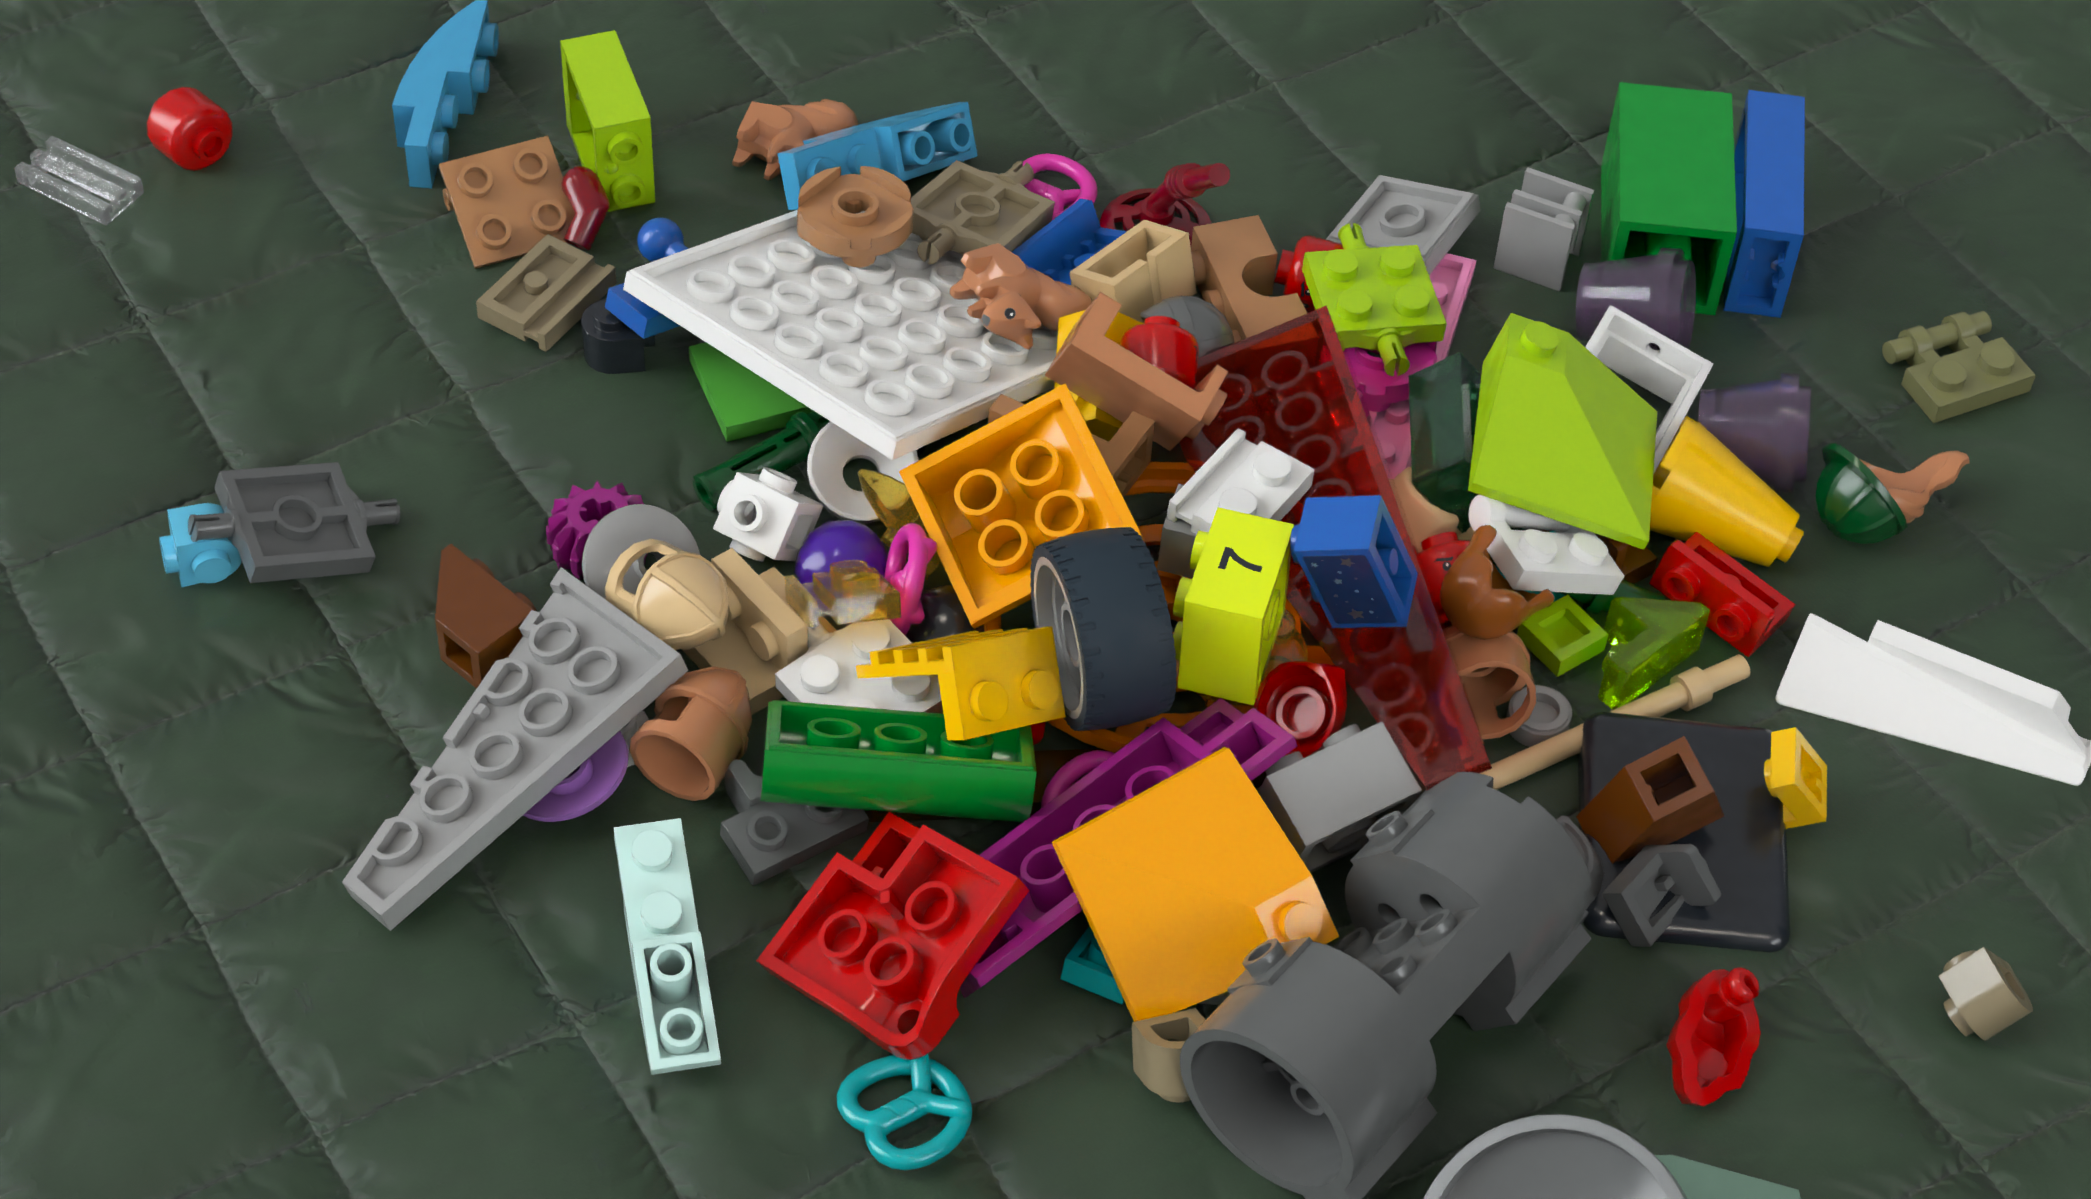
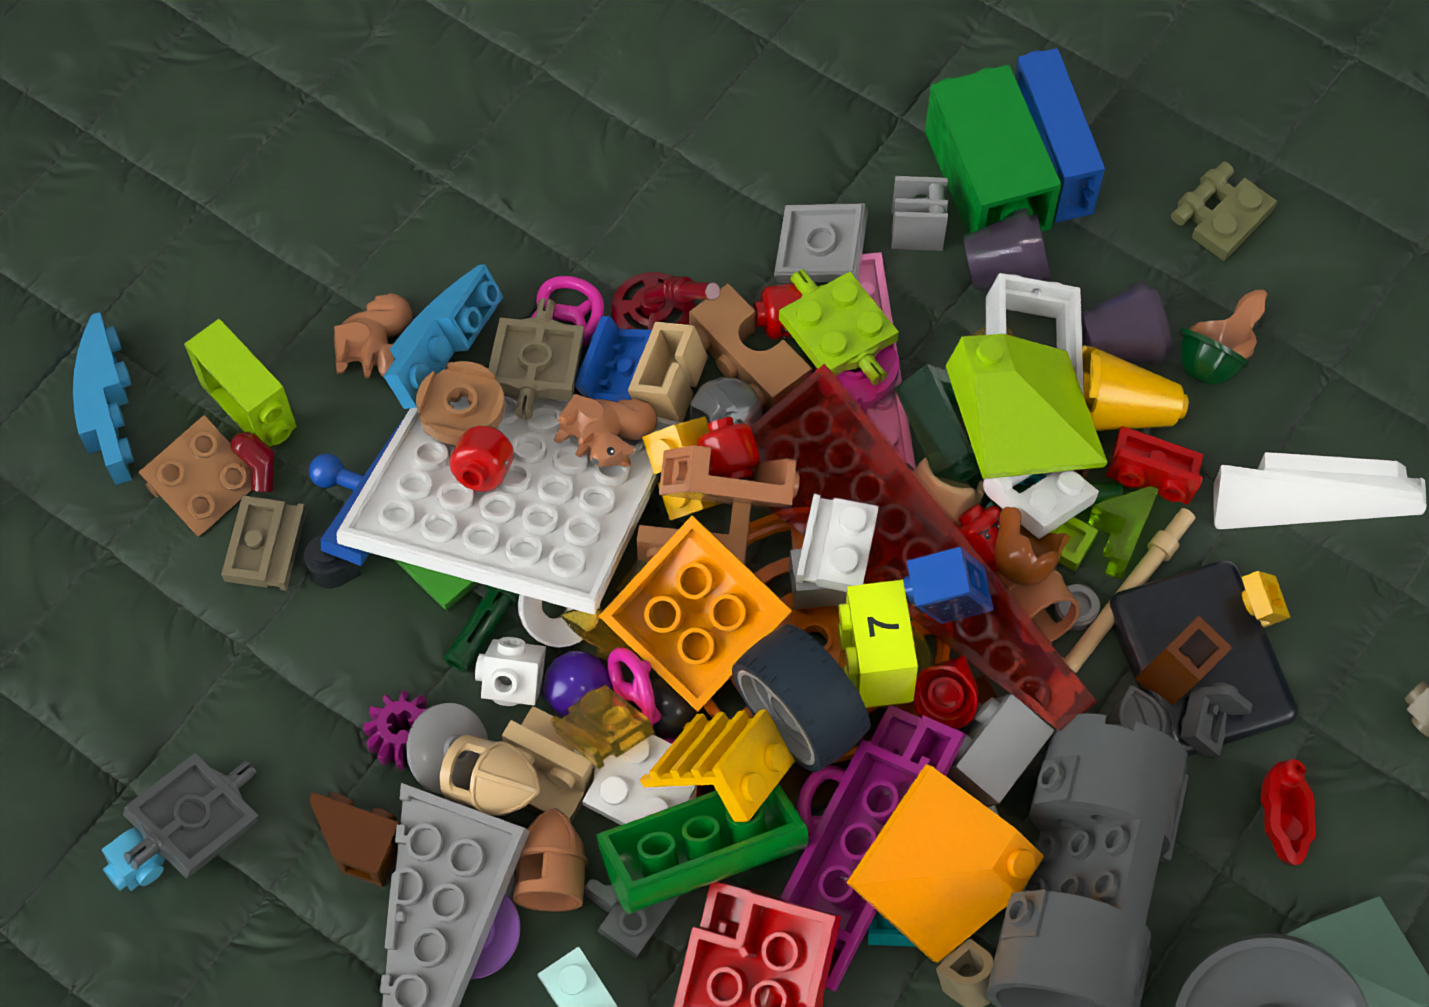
camera: 20 degrees left, 15 degrees up
none -> red head [449,426,514,492]

